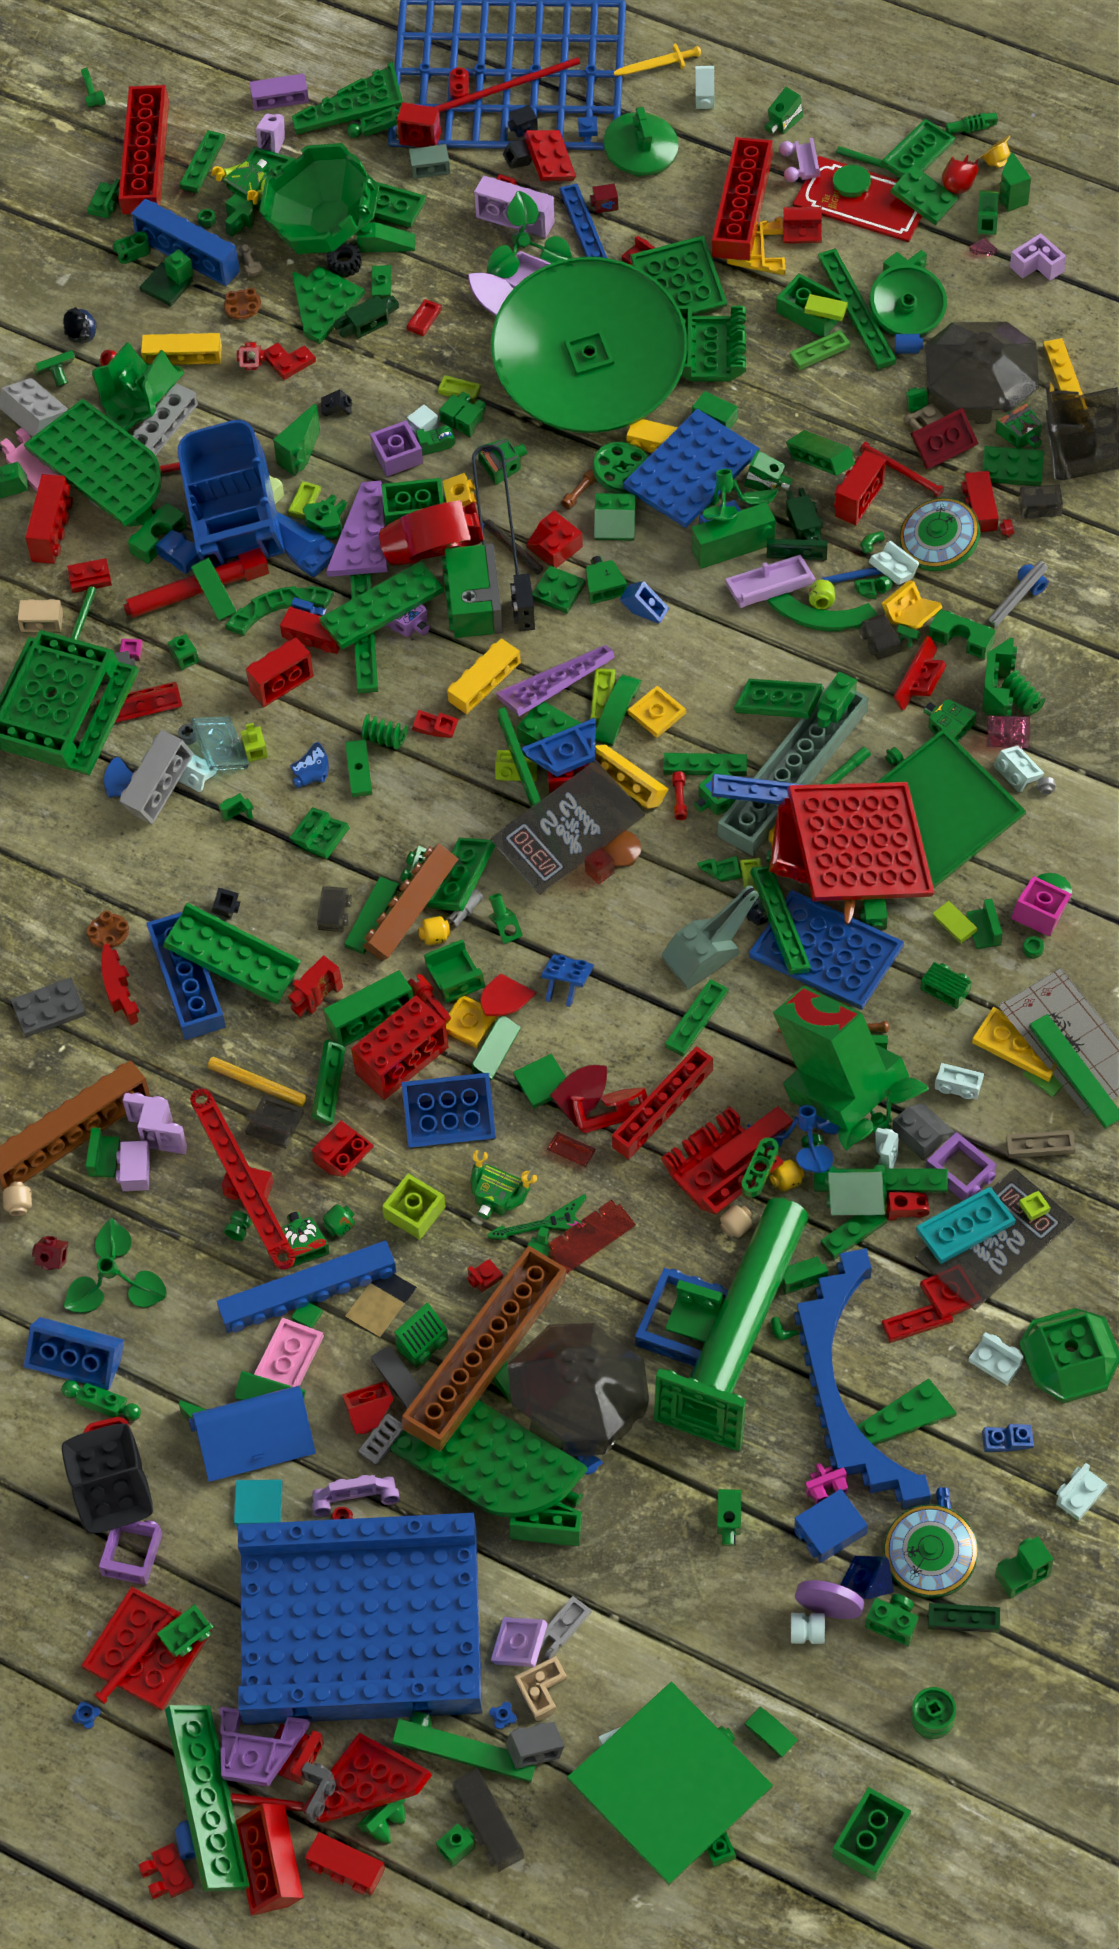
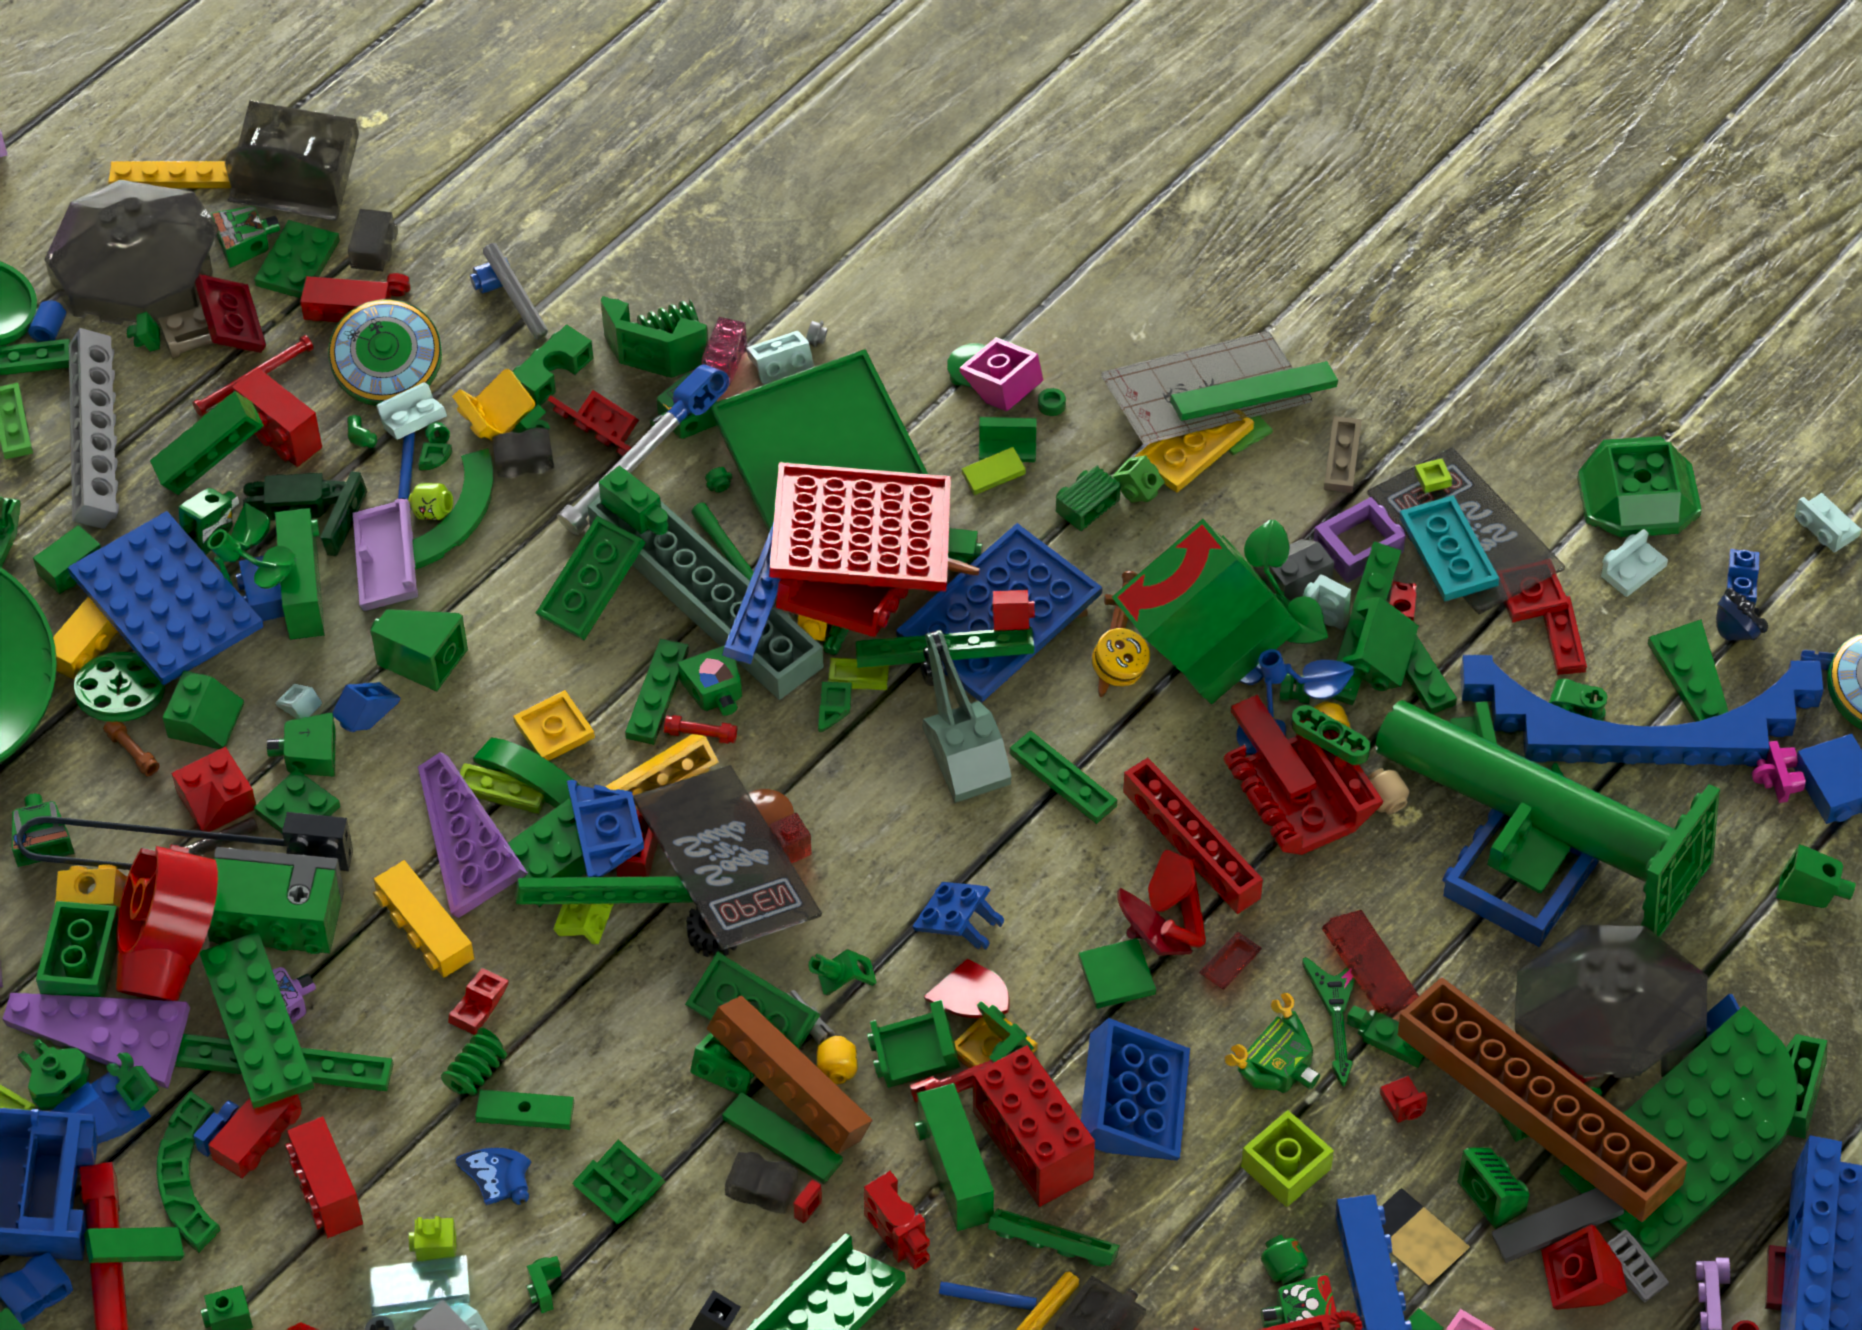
camera: 80 degrees left, 5 degrees down
red slope [311,1120,374,1177] -> none
slope [472,1016,521,1080] -> none
light aqua bracket [935,1063,984,1100] -> none
none -> light grey brick [69,328,119,529]
none -> green plate [107,1052,159,1111]
none -> light aqua slope [275,684,322,719]
none -> green slope [370,609,468,692]
none -> piece [557,365,729,535]
none -> red tile [793,1180,822,1224]
none -> blue bar [939,1281,1037,1310]
none -> green bracket [977,1001,1034,1063]
none -> red brick [993,590,1035,631]
none -> bright green brick [1112,455,1165,503]
none -> green piece [1549,679,1608,721]
none -> dark blue hair [1716,588,1768,640]

